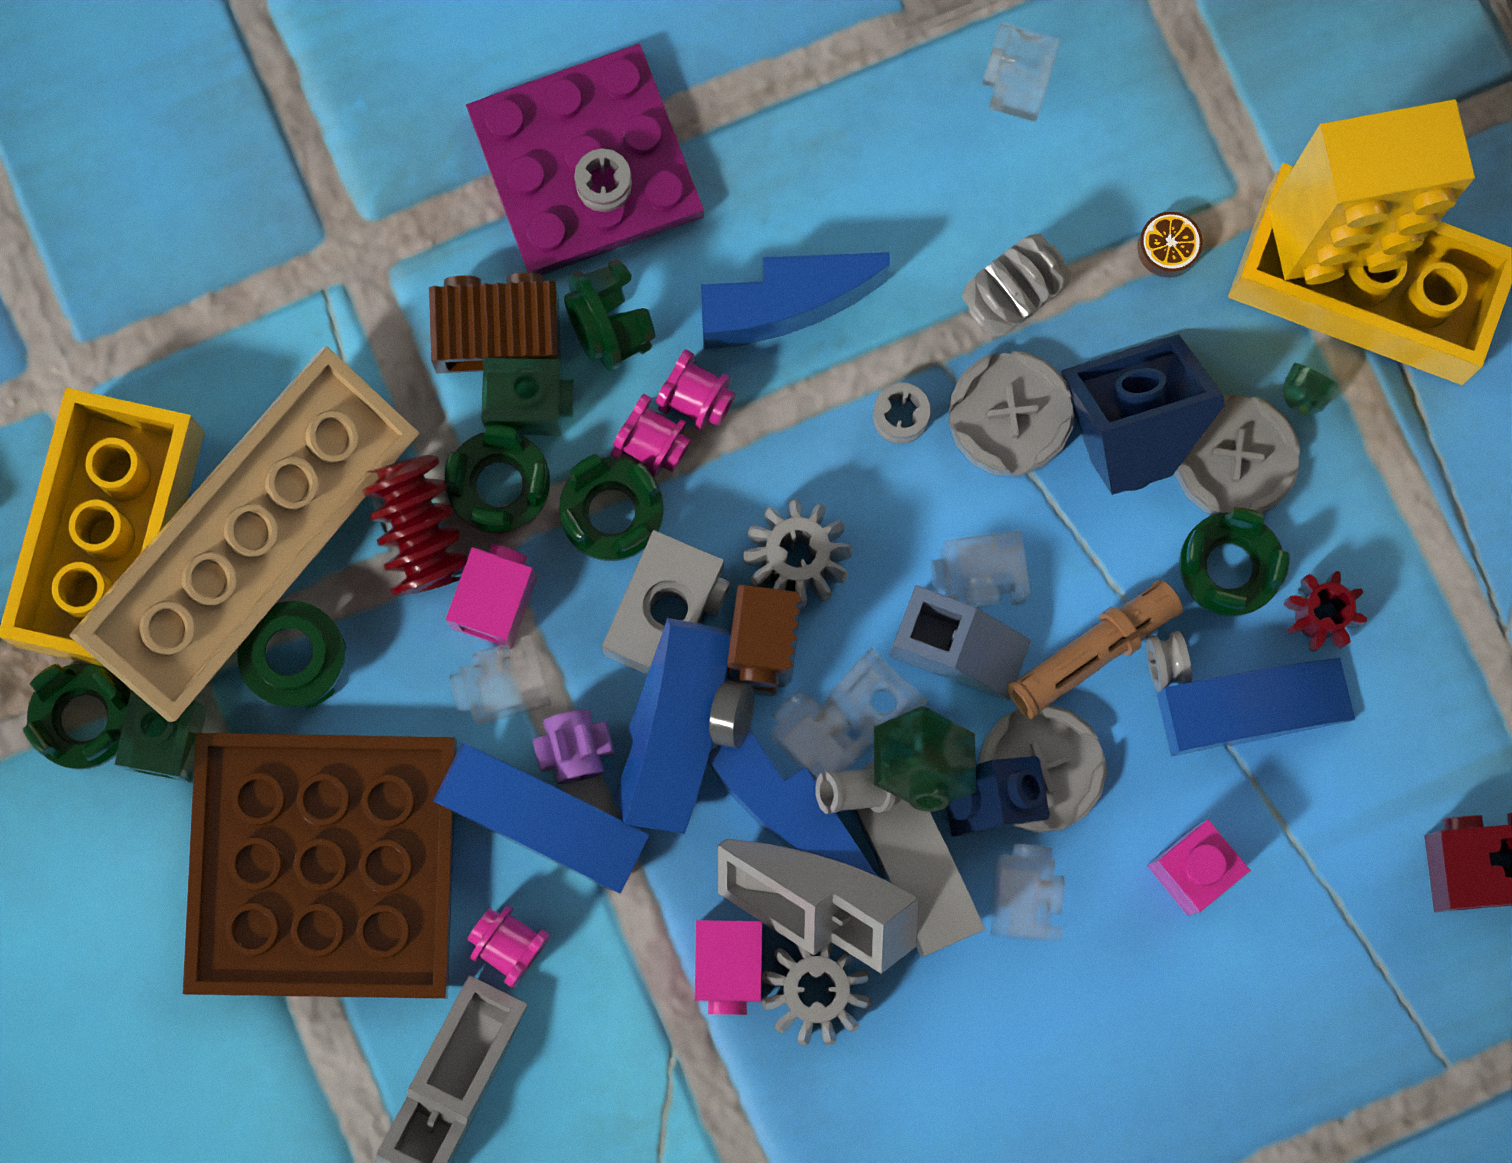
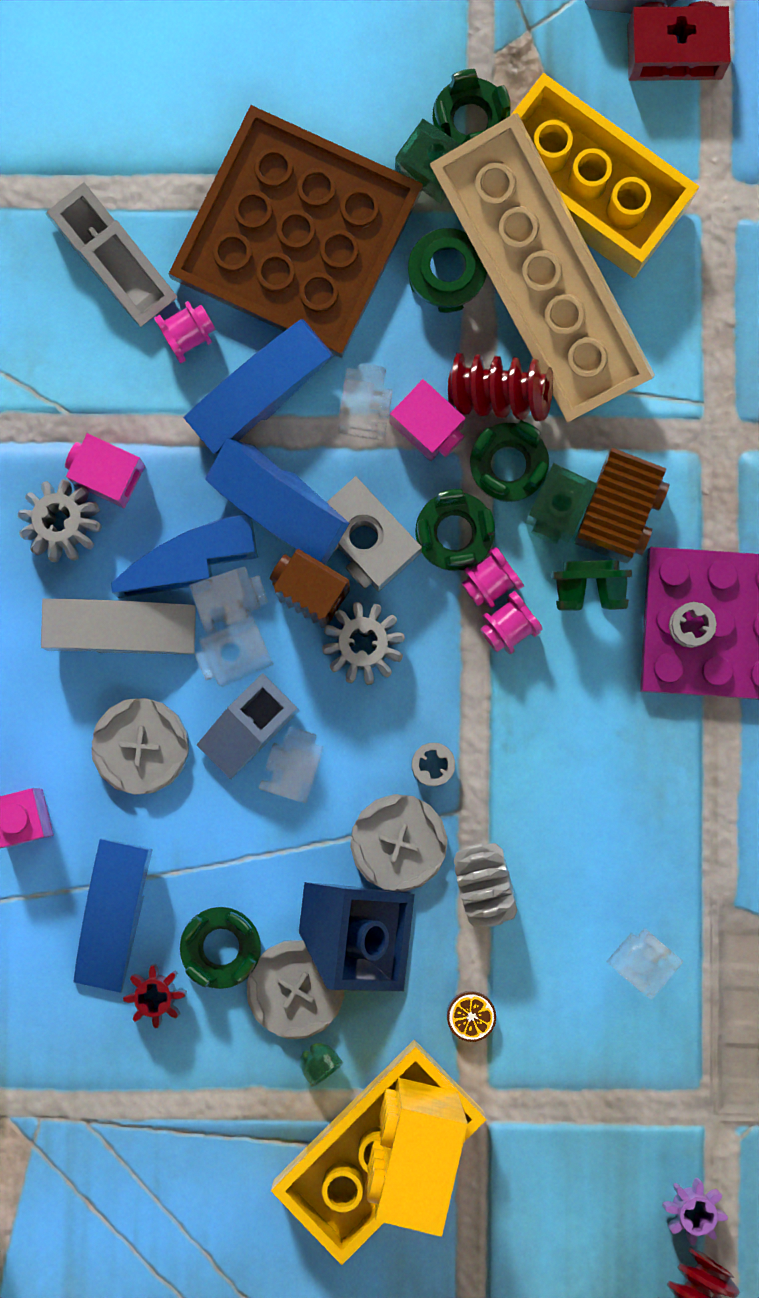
camera: 115 degrees right, 5 degrees up
medium lavender gear [532,709,615,784] -> none
blue slope [701,252,890,349] -> none
dark grey tile [709,680,754,749] -> none
light grey slope [718,839,919,974] -> none
light grey pin [815,761,903,814] -> none
clear green brick [874,705,976,812] -> none
dark blue bracket [941,756,1050,837] -> none
clear brick [990,844,1065,942] -> none
medium nougat pin [1007,579,1183,719] -> none
light grey bush [1146,631,1192,693] -> none

